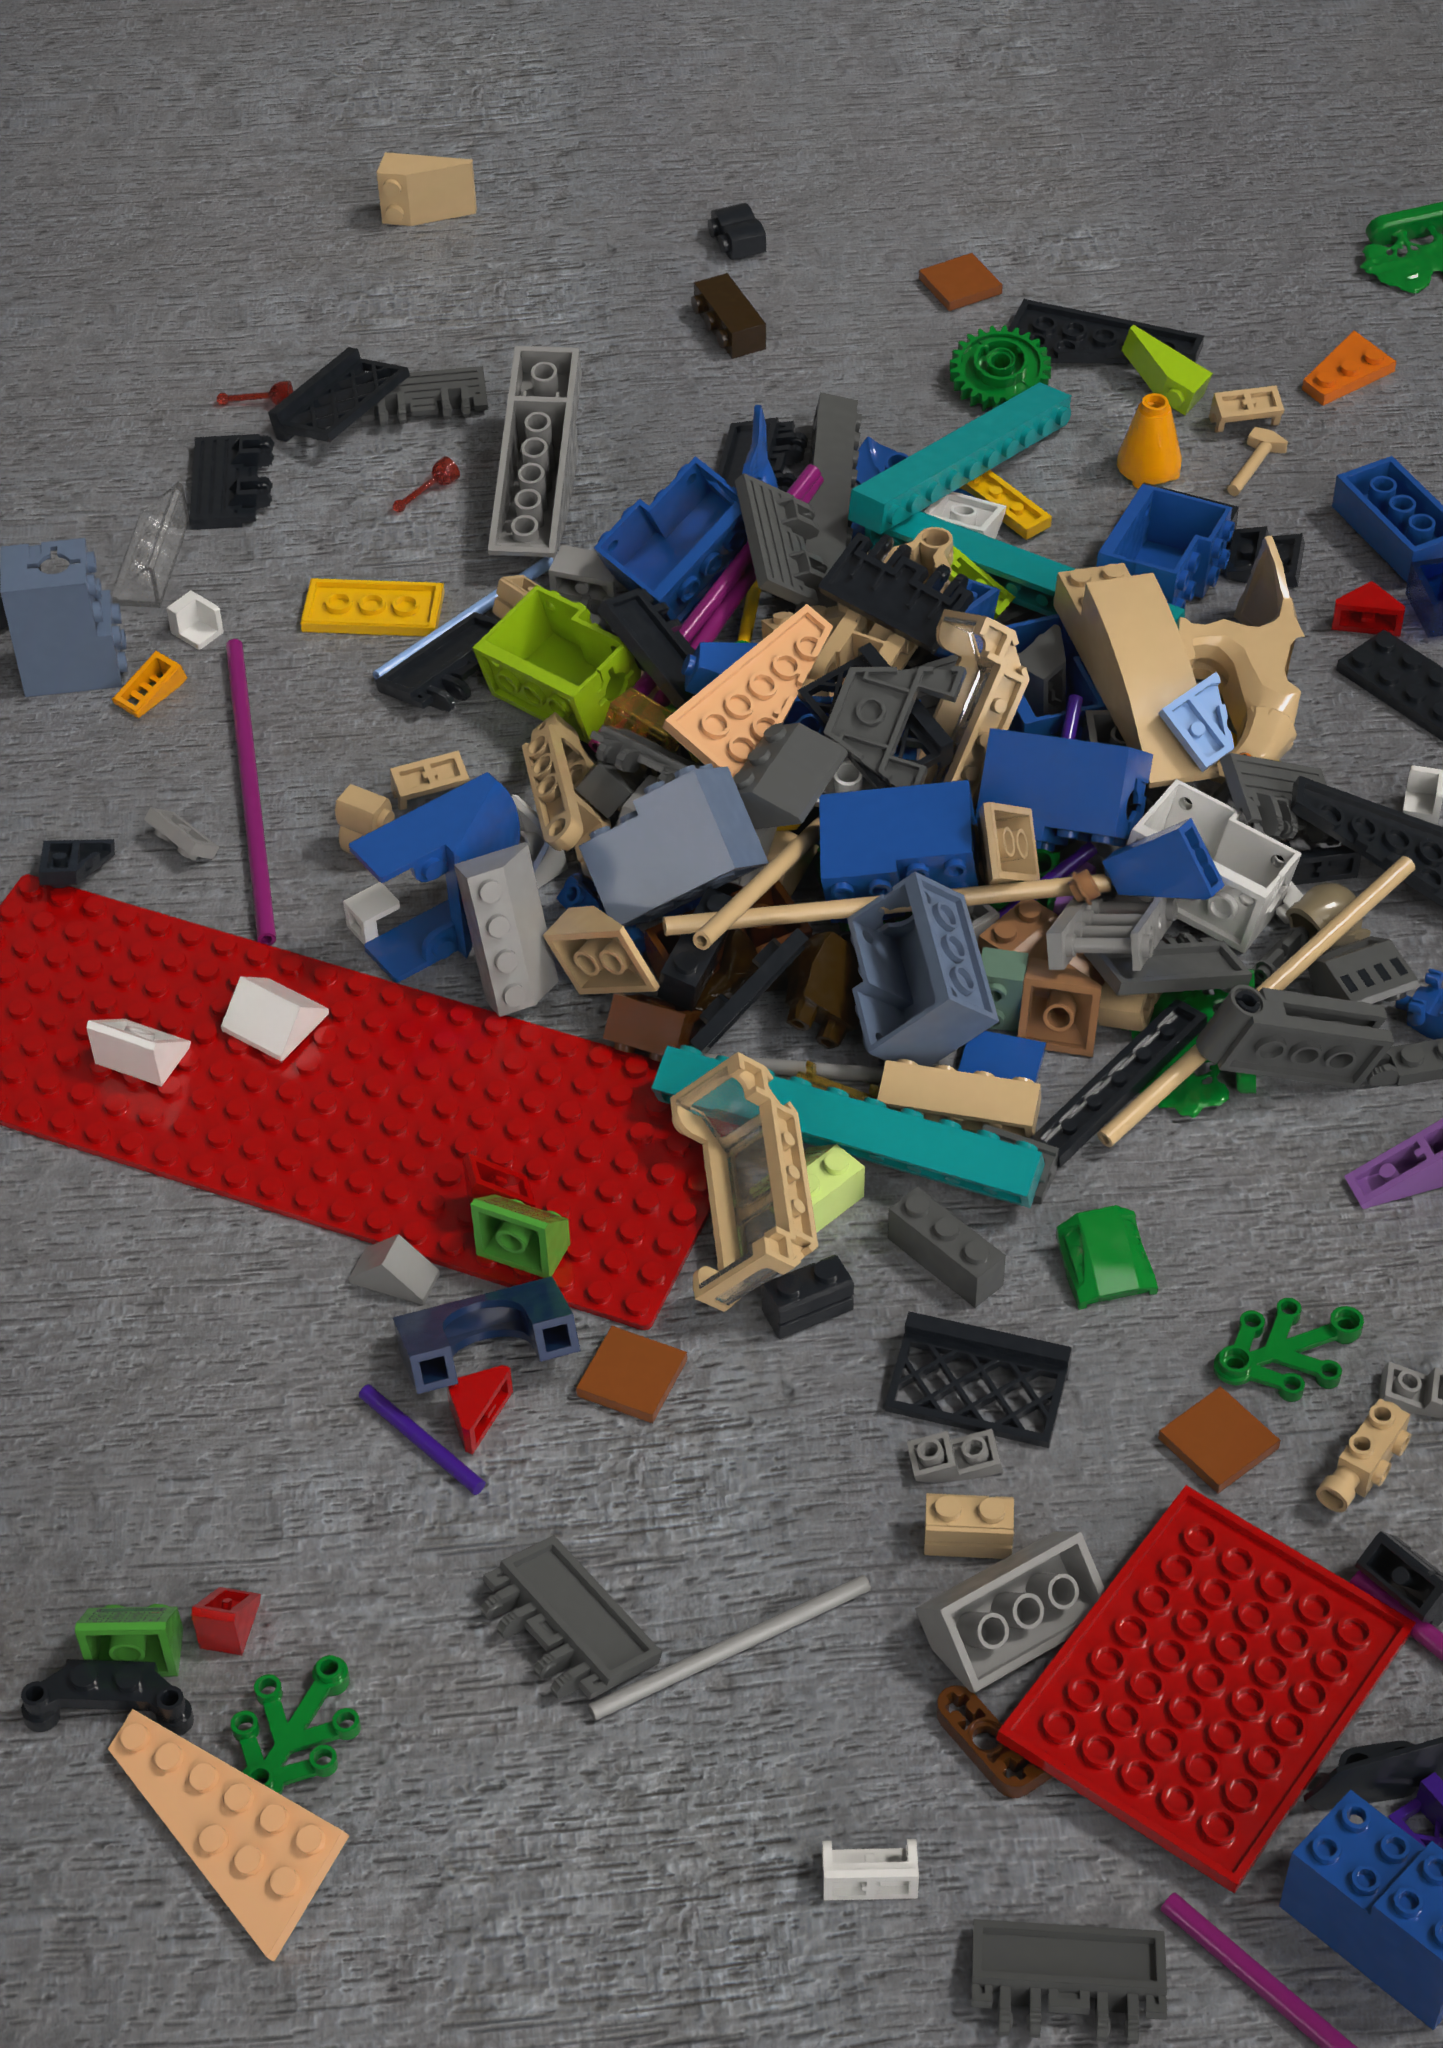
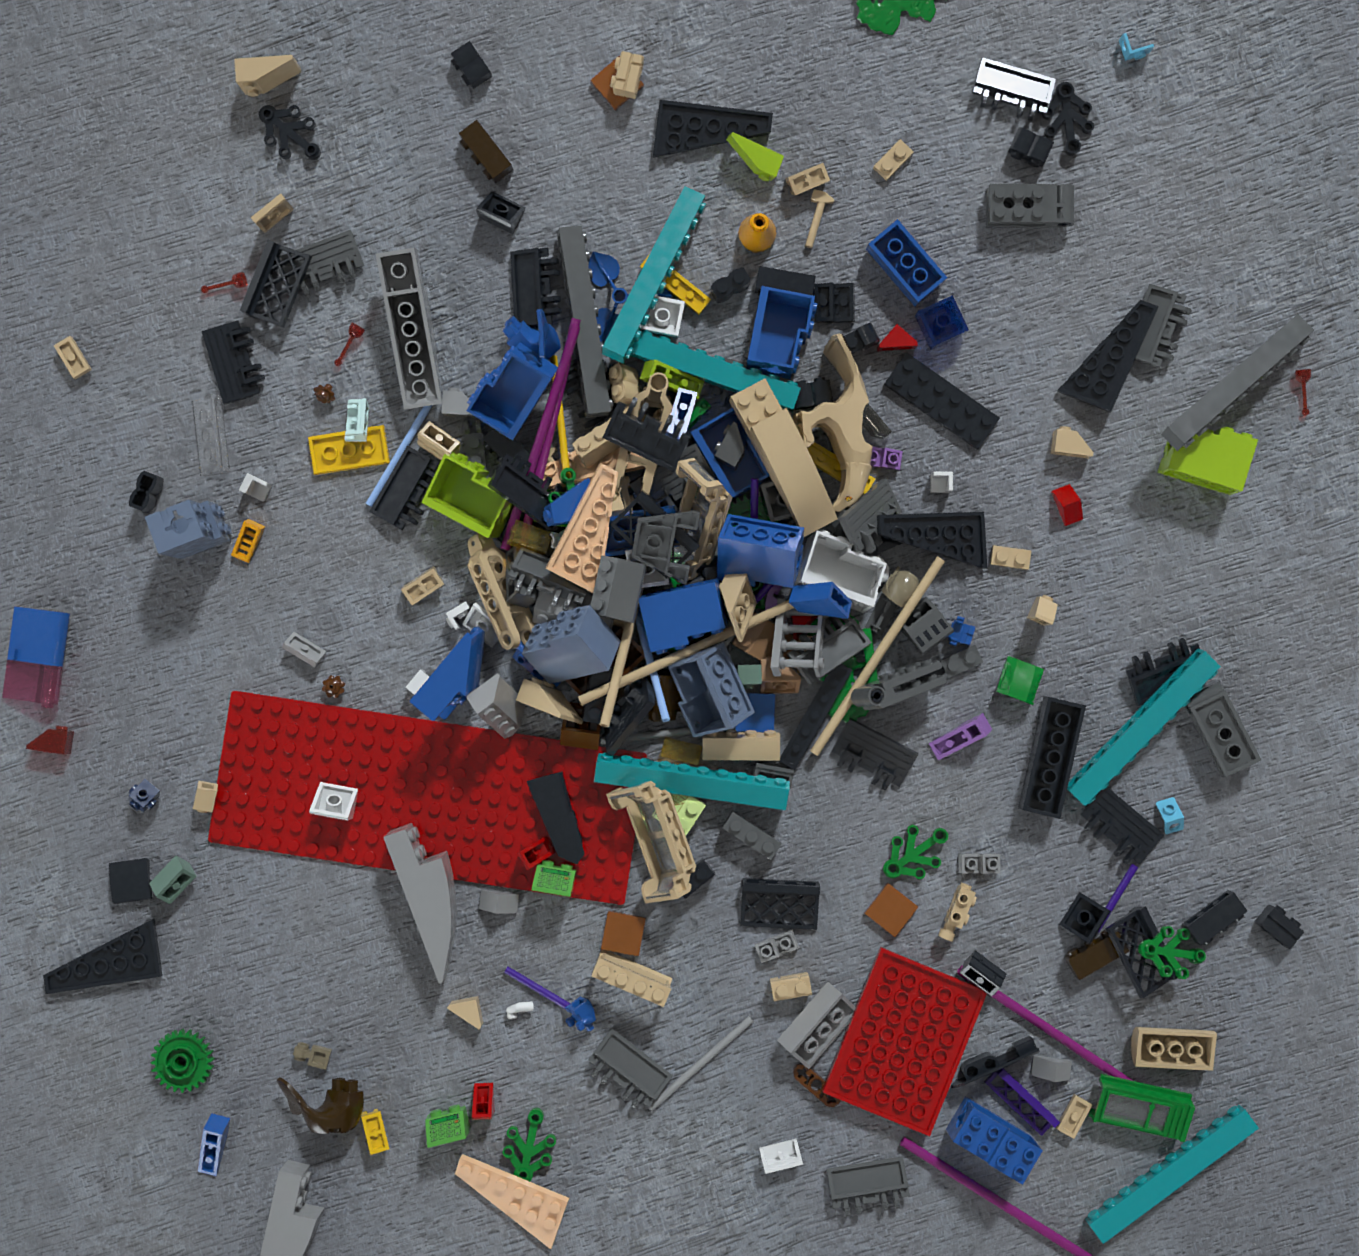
camera: 15 degrees left, 40 degrees up
black plate [21,1659,194,1736] -> none
black wing [39,839,115,888] -> none
white slope [221,976,329,1062] -> none
magenta piece [226,639,276,945] -> none
tan brick [335,784,395,855] -> none
dark blue arch [393,1276,581,1394] -> none
red slope [447,1365,513,1455] -> none
dark grey hinge [735,473,828,606] -> none
green gear [949,325,1052,411] -> none
green slope [1056,1205,1158,1310] -> none
medium nougat plate [1068,869,1101,905] -> none
light blue wing [1158,672,1234,772] -> none
orange wing [1302,330,1396,406] -> none
none -> tan tile [251,193,293,233]
none -> black plant [259,105,321,160]
none -> reddish brown plant [313,384,335,403]
none -> reddish brown plant [322,675,345,698]
none -> light aqua hinge [345,398,369,442]
none -> light grey slope [383,823,457,983]
none -> tan slope [447,996,483,1030]
none -> black slope [476,191,526,234]
none -> white arm [506,1001,534,1019]
none -> black panel [527,771,585,864]
none -> blue piece [565,996,596,1031]
none -> tan window [591,949,672,1007]
none -> tan brick [610,51,644,99]
none -> light blue piece [636,608,670,722]
none -> black brick [710,267,751,303]
none -> black hinge [832,717,918,790]
none -> black brick [844,323,880,354]
none -> clear smoke slope [862,404,892,439]
none -> medium lavender slope [870,446,903,470]
none -> tan plate [873,139,914,181]

